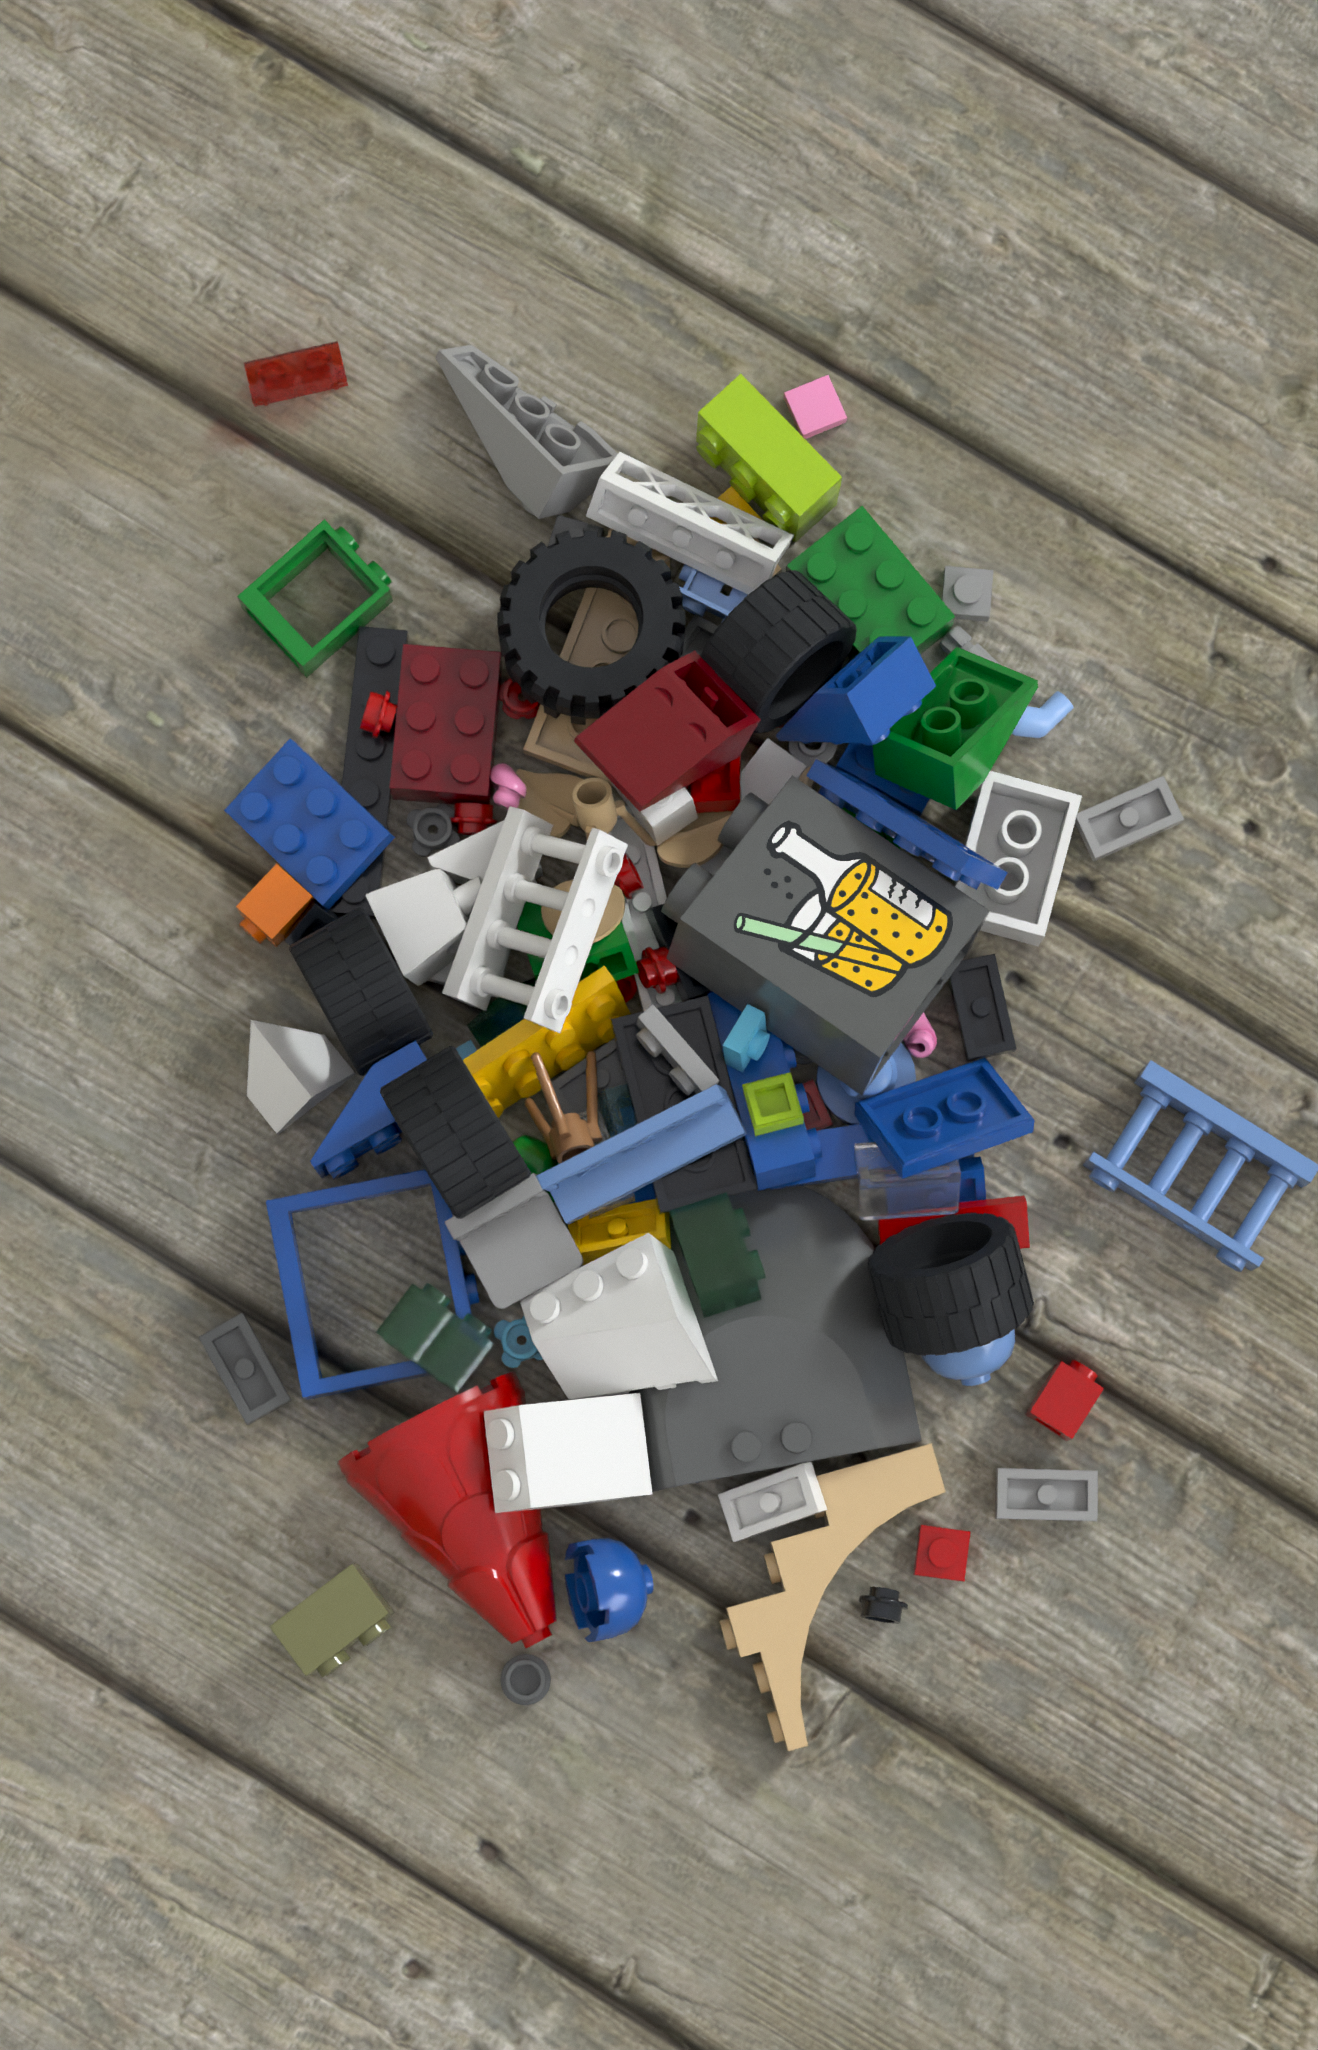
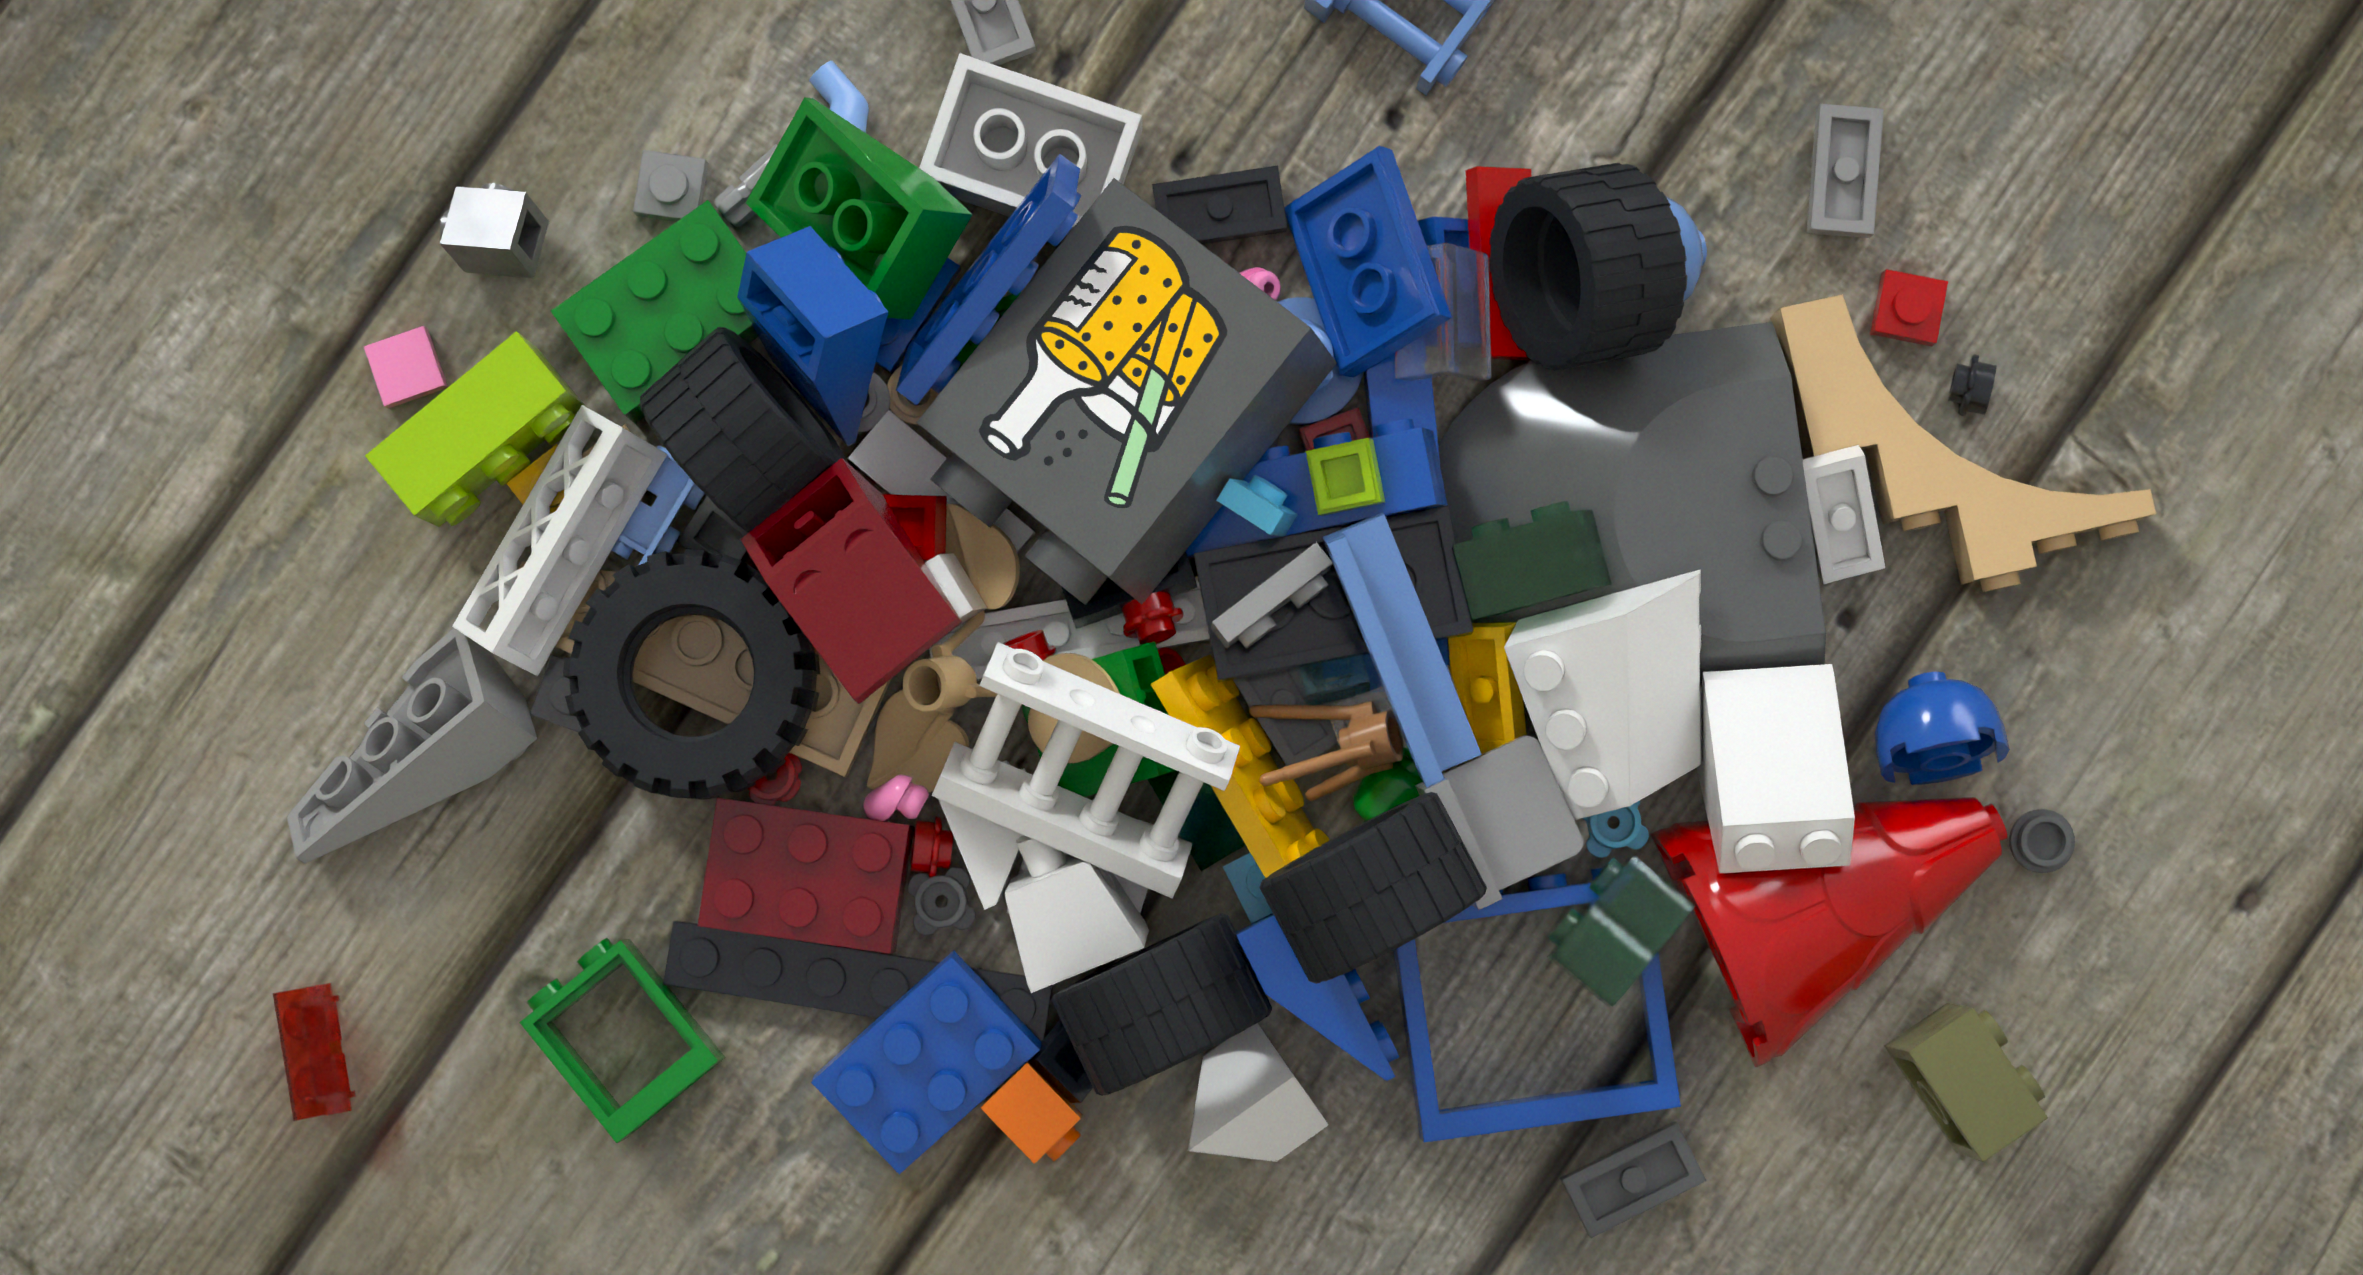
camera: 85 degrees left, 5 degrees up
red plate [359,691,397,738] -> none
red brick [1025,1360,1104,1441] -> none
none -> brick [440,183,549,278]

